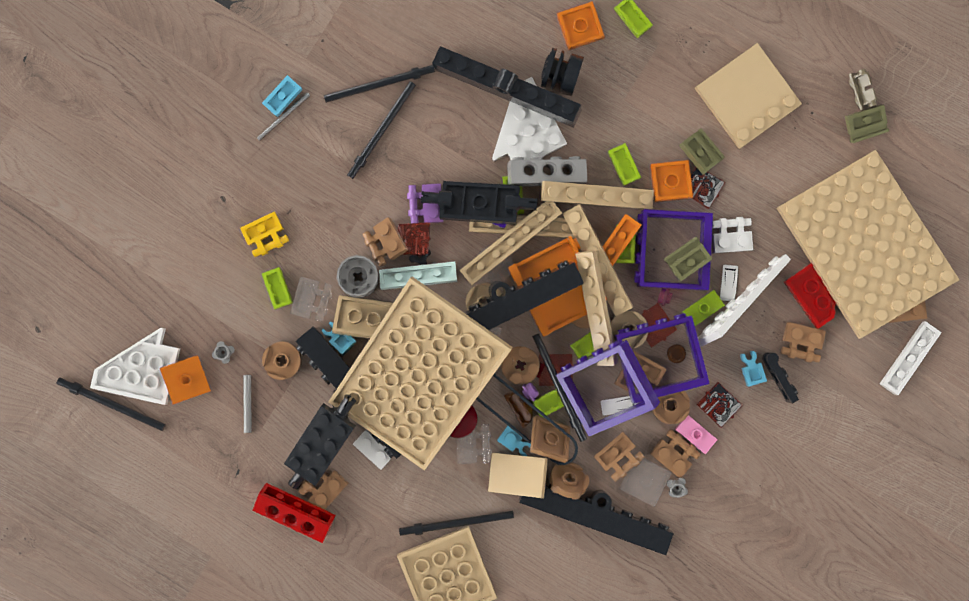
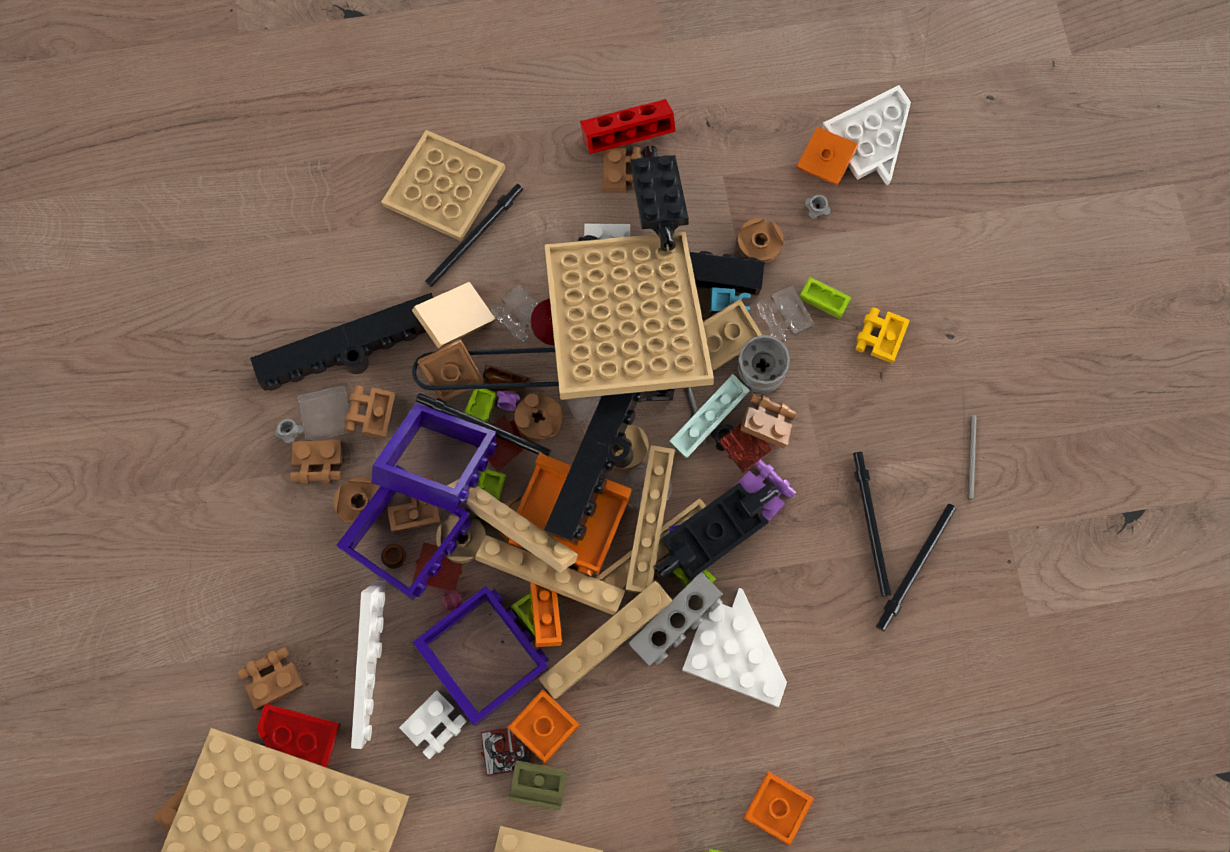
camera: 140 degrees right, 15 degrees down
black bar [56,377,166,431] -> none
light grey bar [243,375,252,433] -> none
medium azure plate [262,75,303,117] -> none
black hinge [432,46,582,128] -> none
medium azure plate [497,425,531,456] -> none
black wheel [541,48,584,96] -> none
medium nougat plate [550,463,589,500] -> none
white sticker [601,396,637,415] -> none
lime plate [608,143,641,186] -> none
olive plate [664,236,712,282] -> none
bright pink plate [675,415,718,454] -> none
lime plate [682,290,725,326] -> none
piece [696,382,743,428] -> none
white sticker [720,265,738,301] -> none
medium azure plate [740,351,767,387] -> none
black plate [762,353,799,404] -> none
white plate [880,321,942,395] -> none

